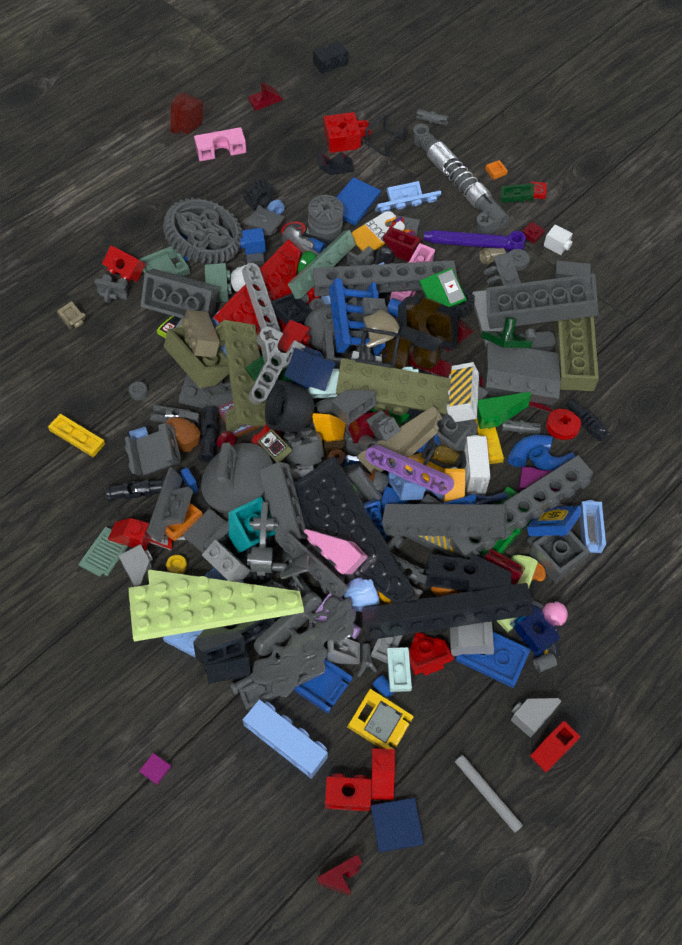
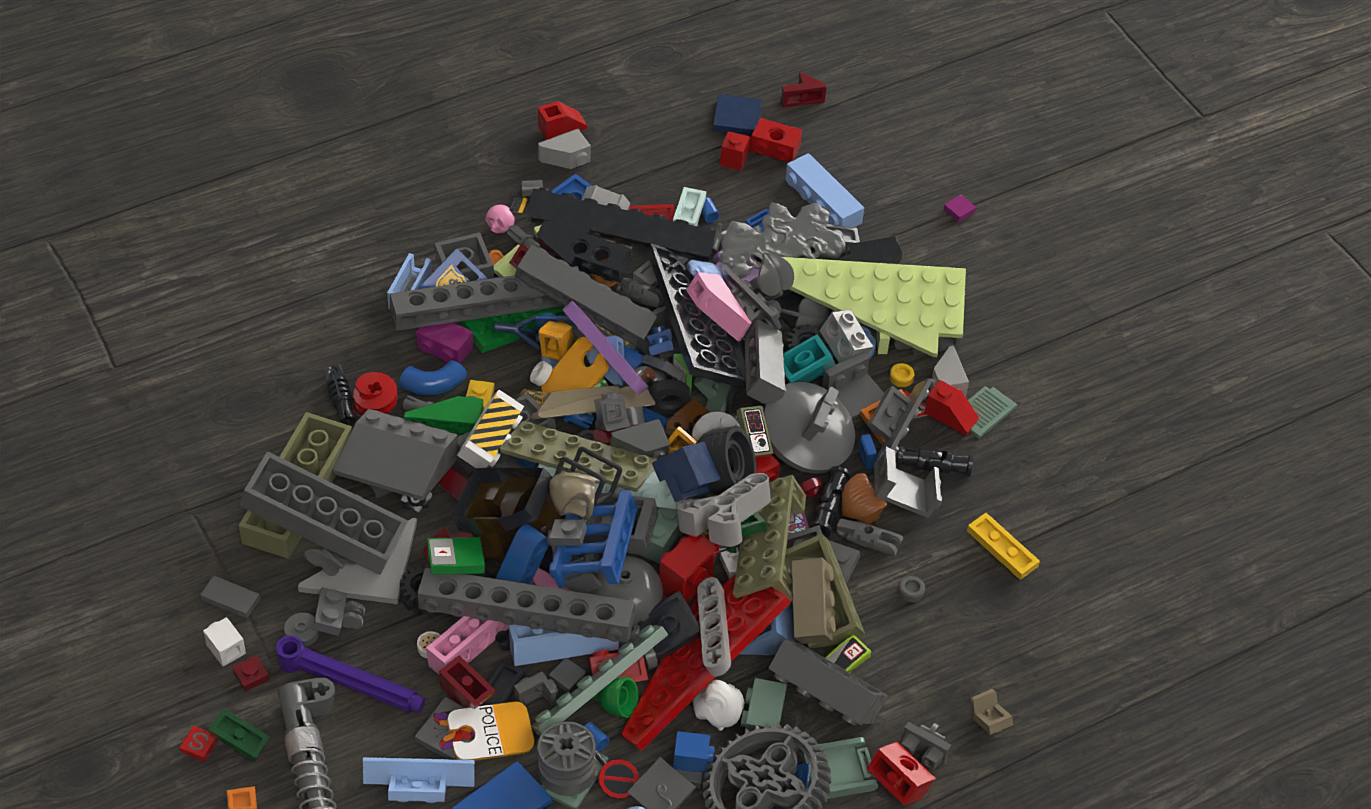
camera: 165 degrees left, 10 degrees down
medium blue hinge [129,427,148,439] -> none
dark grey piece [247,502,287,576] -> none
flat silver piece [282,226,320,256] -> none
container [347,689,413,749] -> none
black piece [421,437,467,469] -> none
light grey piece [455,755,523,833] -> none
white window [464,435,490,495] -> none
dark tan cone [479,248,506,265] -> none
dark green tile [481,317,533,348] -> none
clear blue brick [510,605,561,657] -> none
blue cylinder [529,446,576,471] -> none

